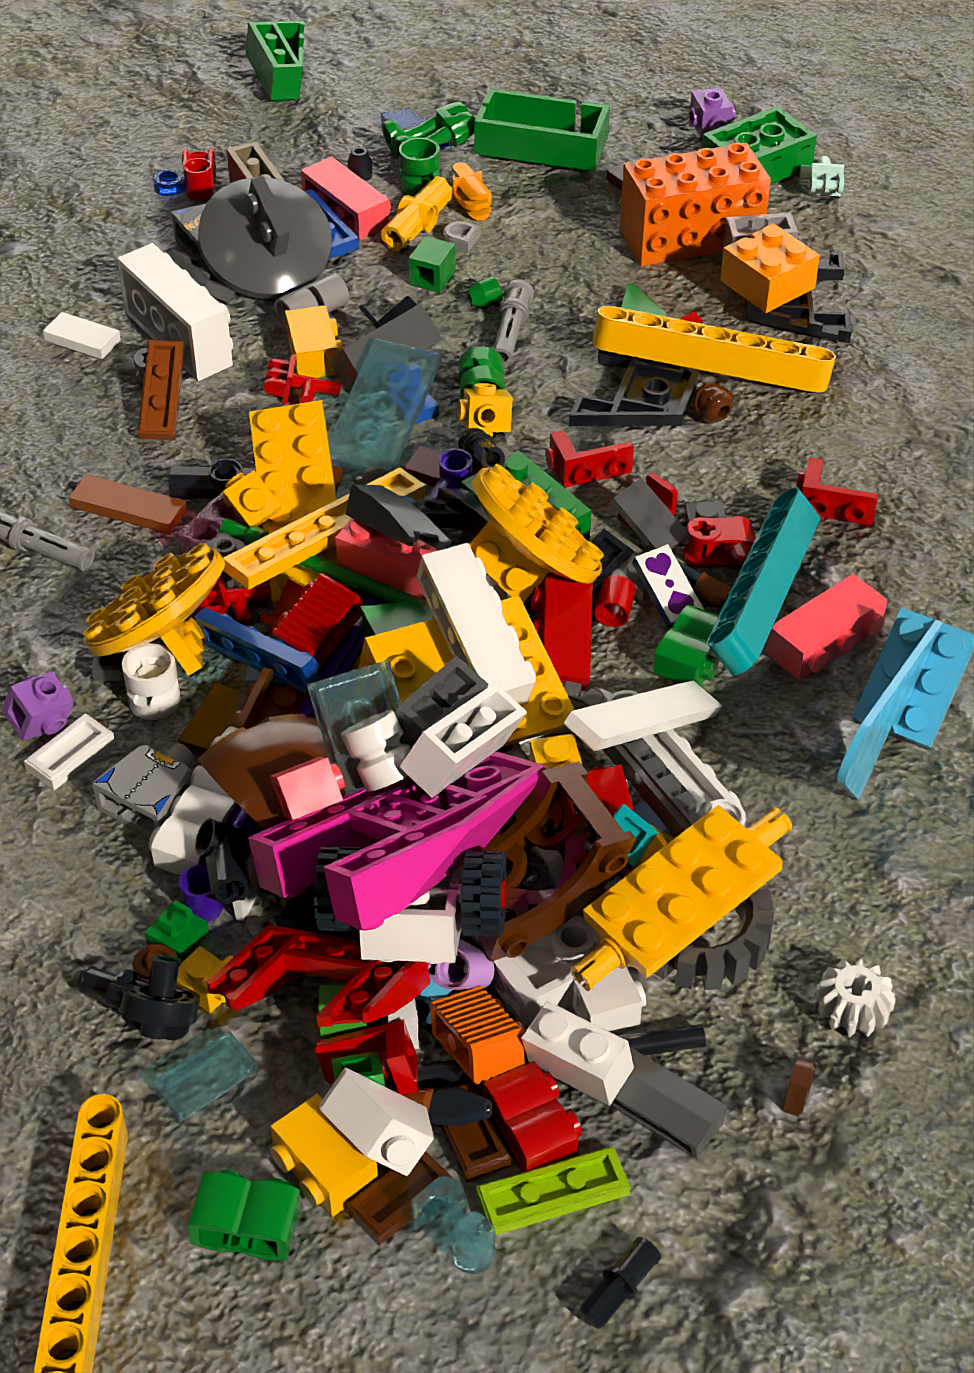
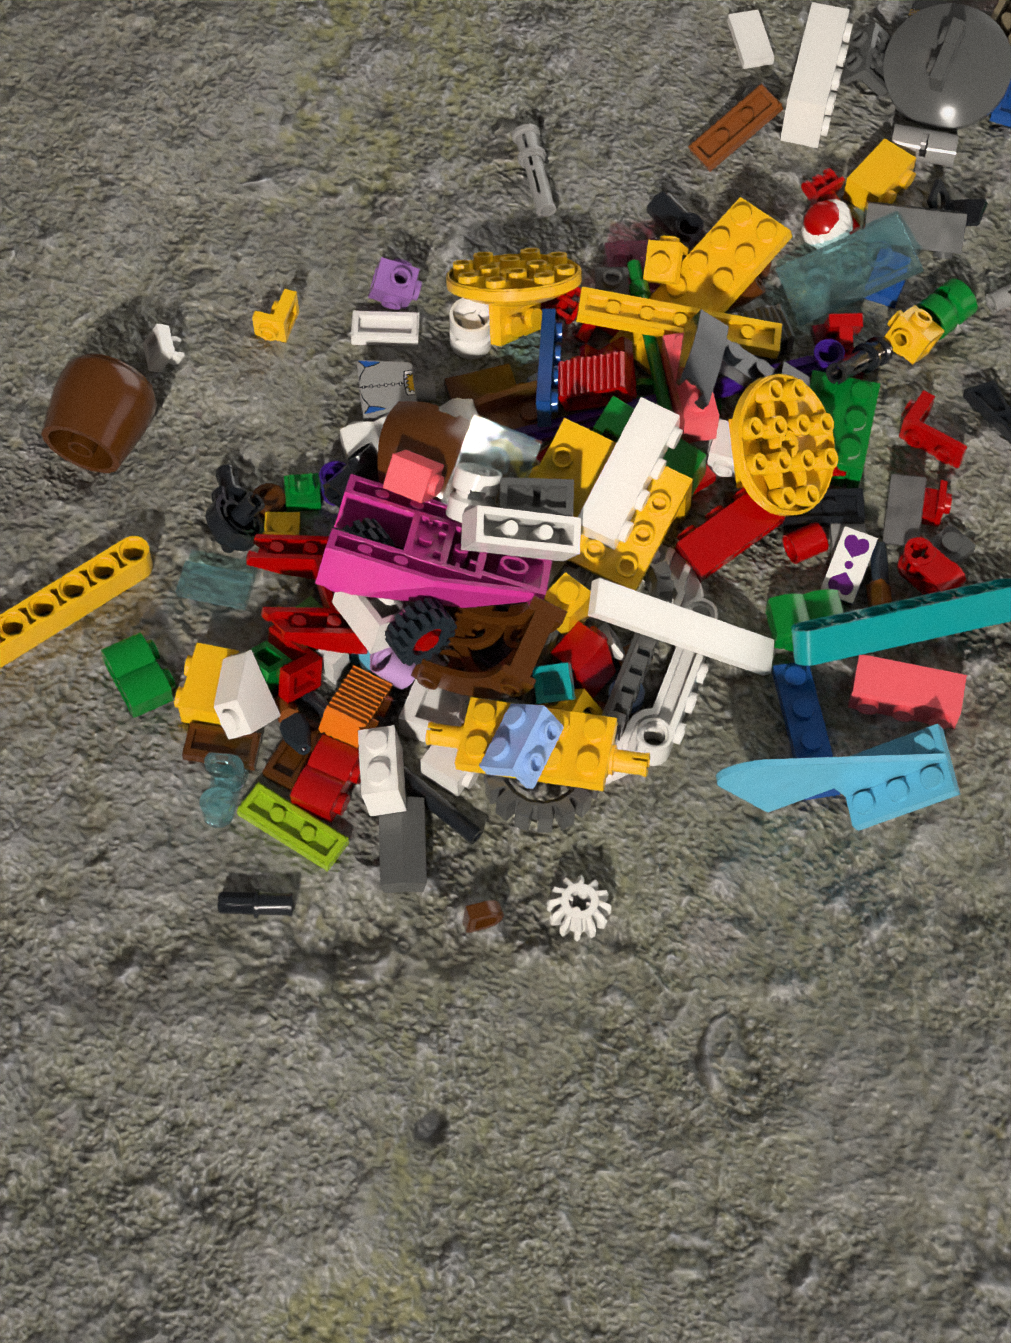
camera: 50 degrees right, 15 degrees up
tile [69,474,187,534] -> none
none -> light blue bracket [479,703,563,789]
none -> blue plate [772,662,840,800]
none -> hair [801,199,853,251]
none -> red tile [824,313,863,350]

